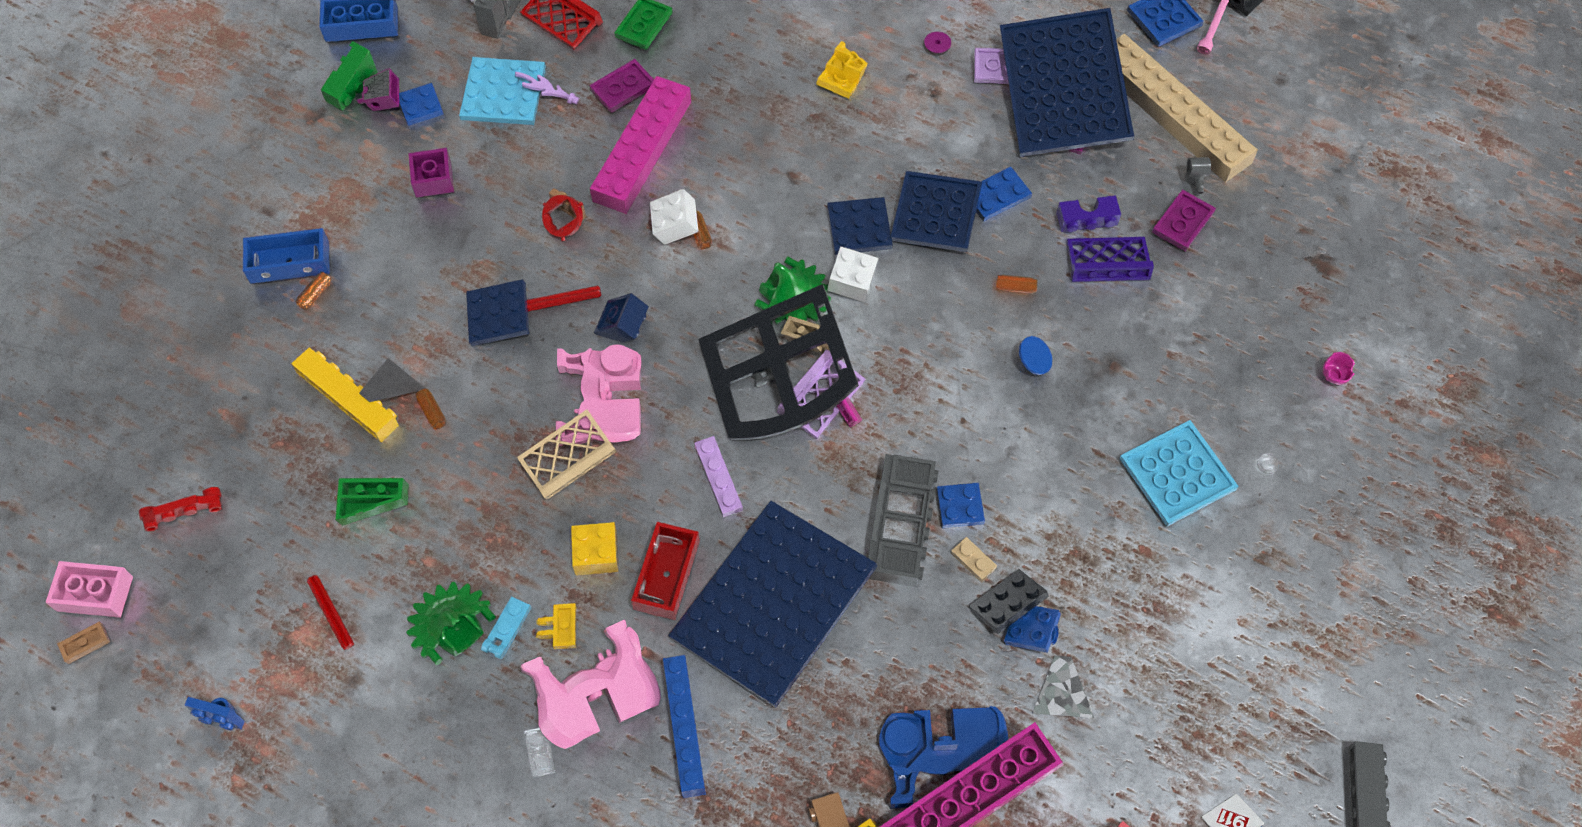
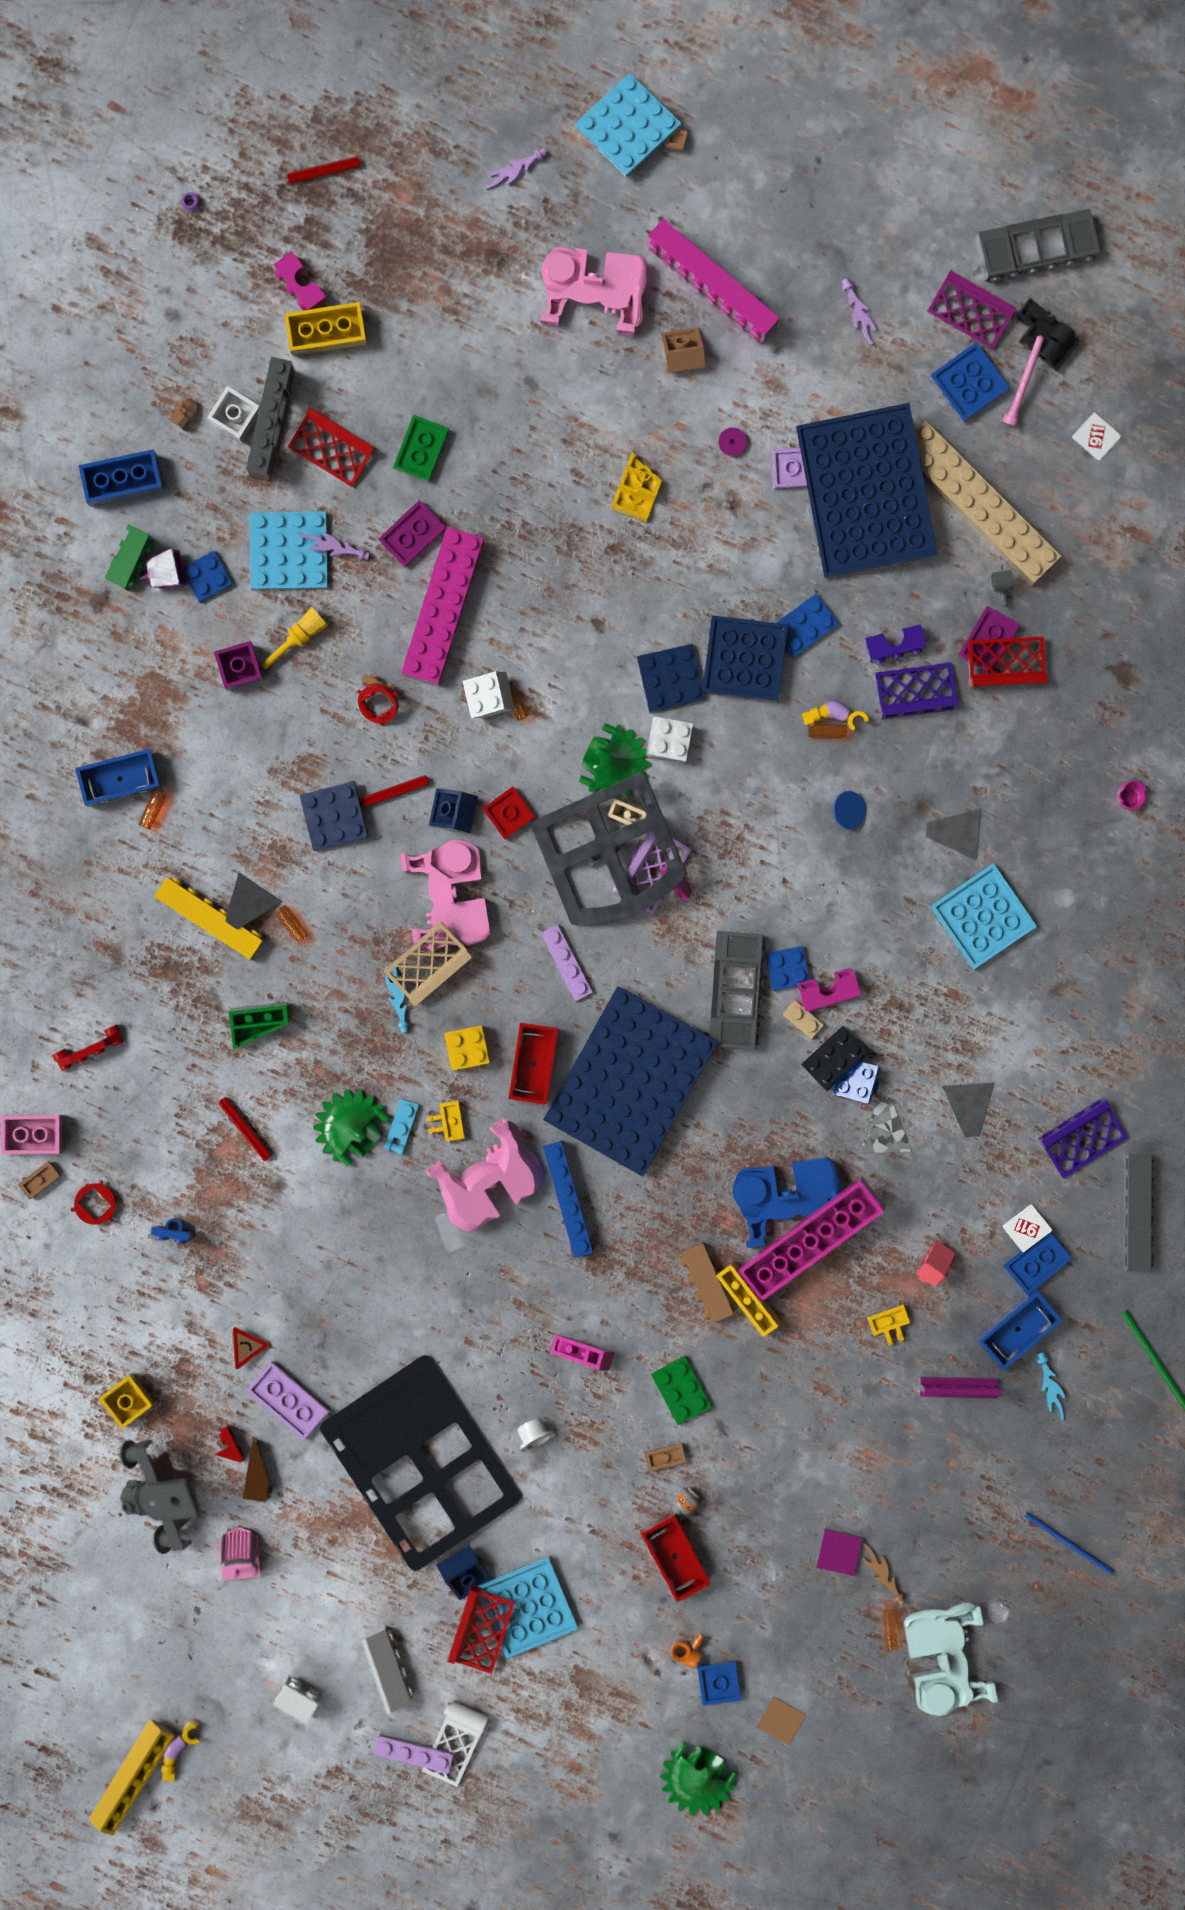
camera: 10 degrees left, 25 degrees up
none -> red piece [71,1180,116,1225]
none -> yellow piece [261,607,328,670]
none -> medium azure piece [385,963,409,1033]
none -> red plate [482,786,535,840]
none -> dark pink arch [797,967,861,1012]
none -> piece [801,700,869,731]
none -> flat silver sticker [926,809,981,860]
none -> flat silver sticker [942,1082,995,1137]
none -> red fence [967,637,1048,687]
none -> dark purple fence [1037,1098,1128,1178]
none -> white sticker [1072,412,1121,461]

